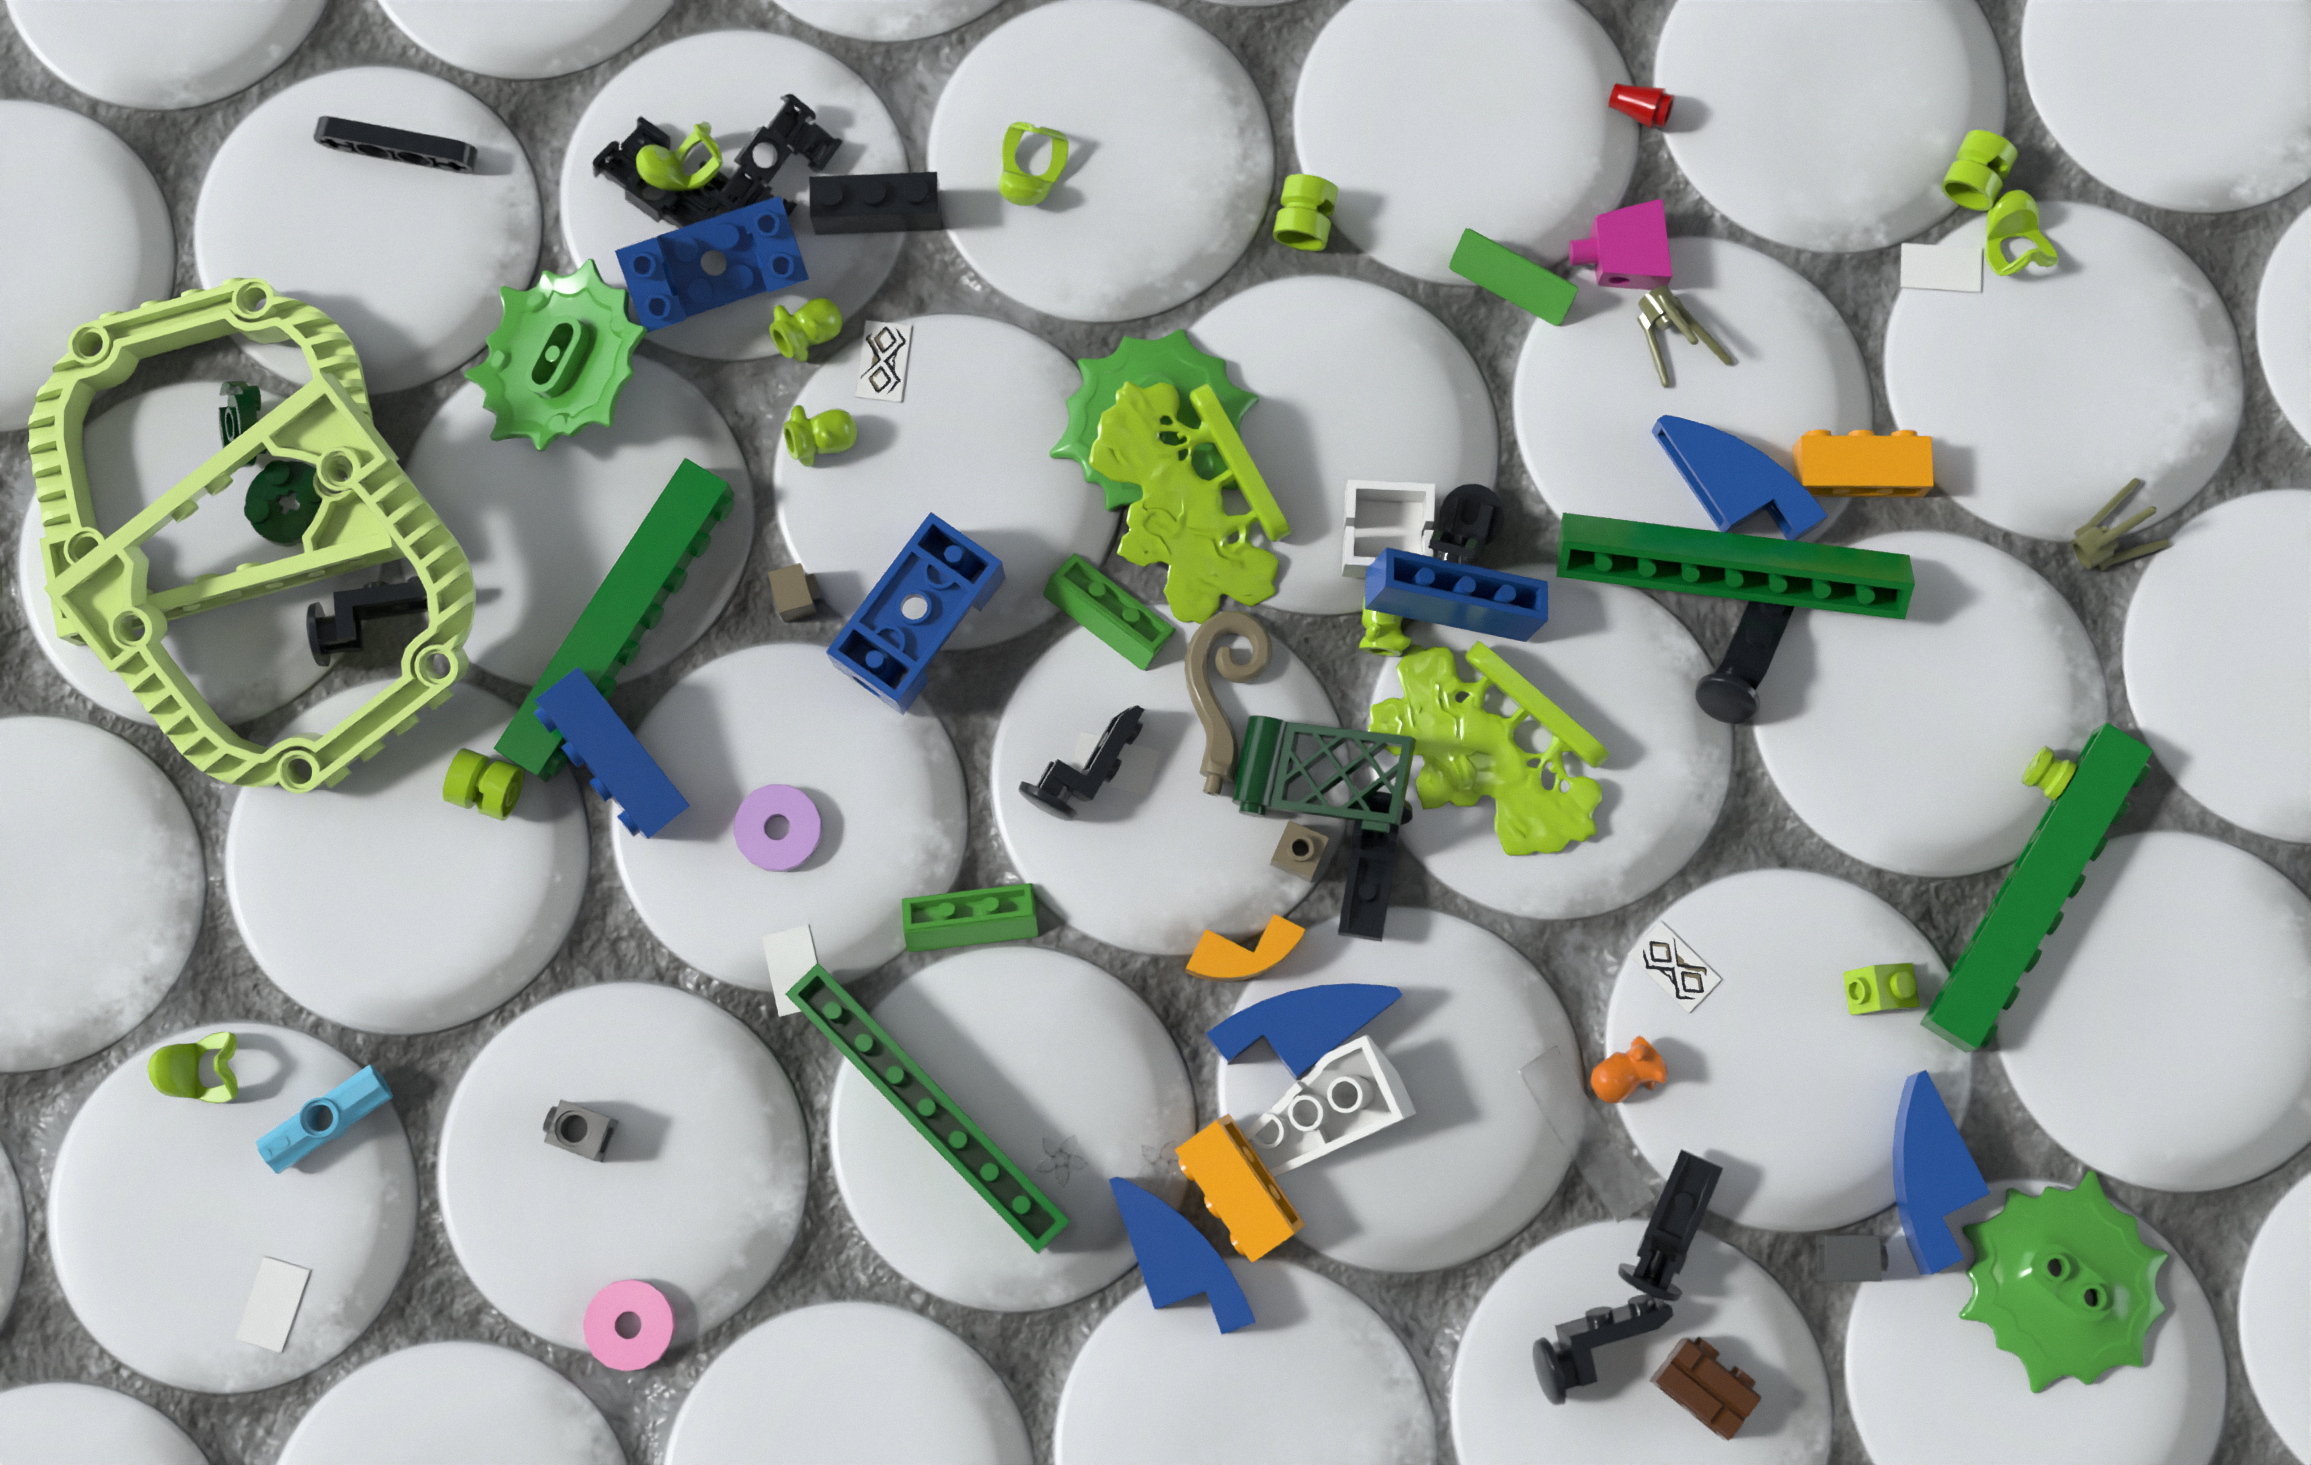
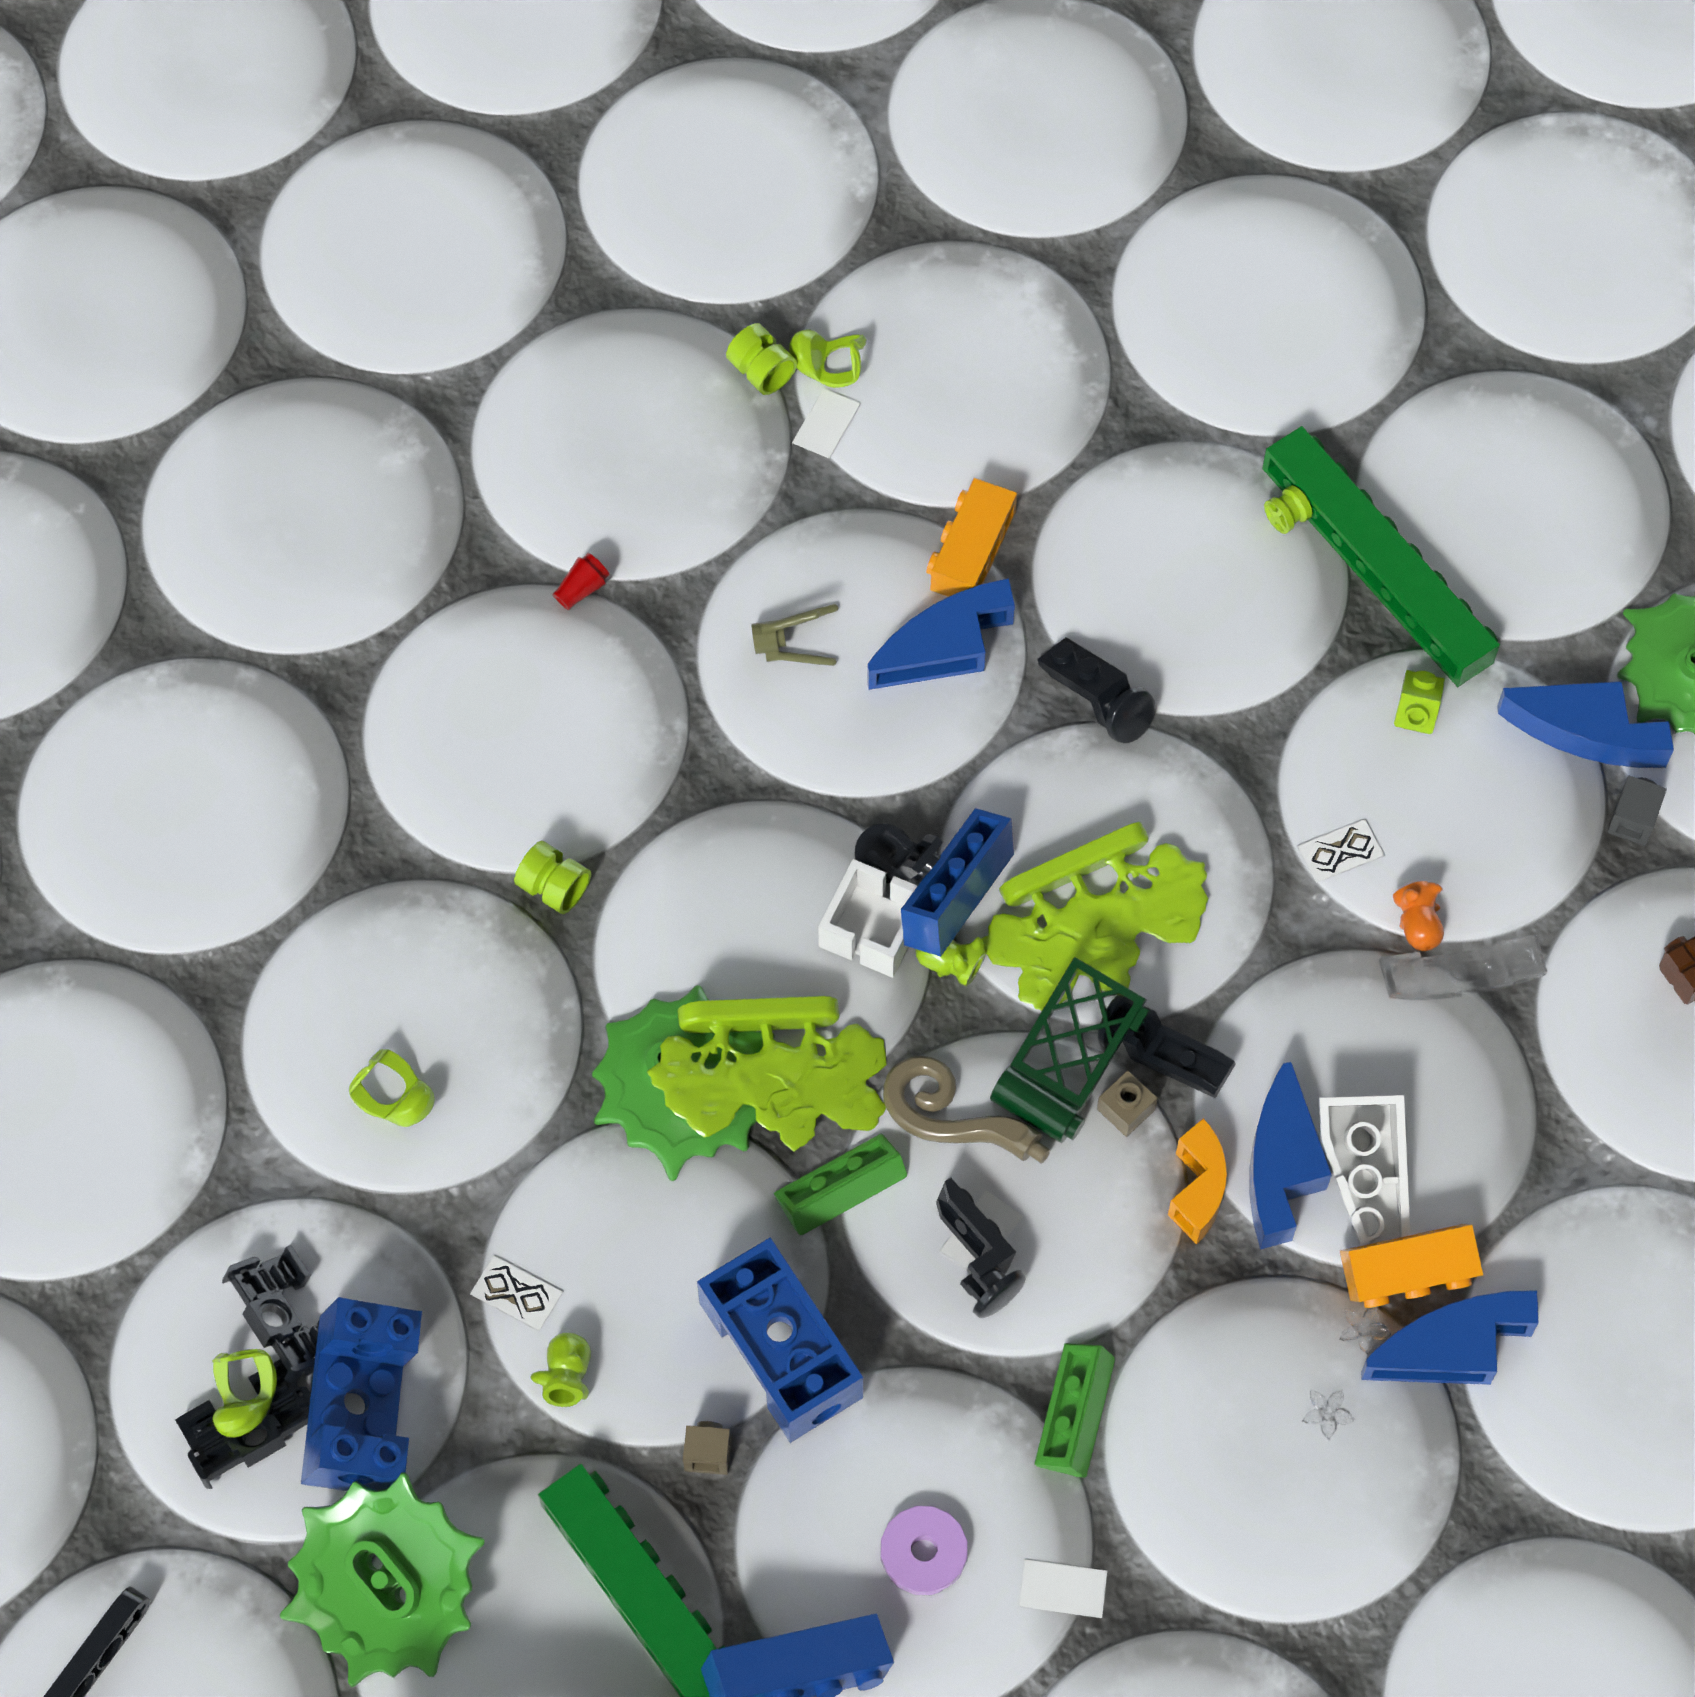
camera: 70 degrees left, 15 degrees down
lime animal [769,297,842,363] -> none
green brick [785,963,1071,1254] -> none
black brick [809,172,942,235] -> none
bright green slope [1449,228,1579,326] -> none
black piece [1532,1294,1674,1405] -> none
green brick [1556,512,1915,620] -> none
dark pink torso [1569,199,1672,290] -> none
black piece [1618,1149,1723,1301] -> none
olive plant [2071,478,2169,572] -> none

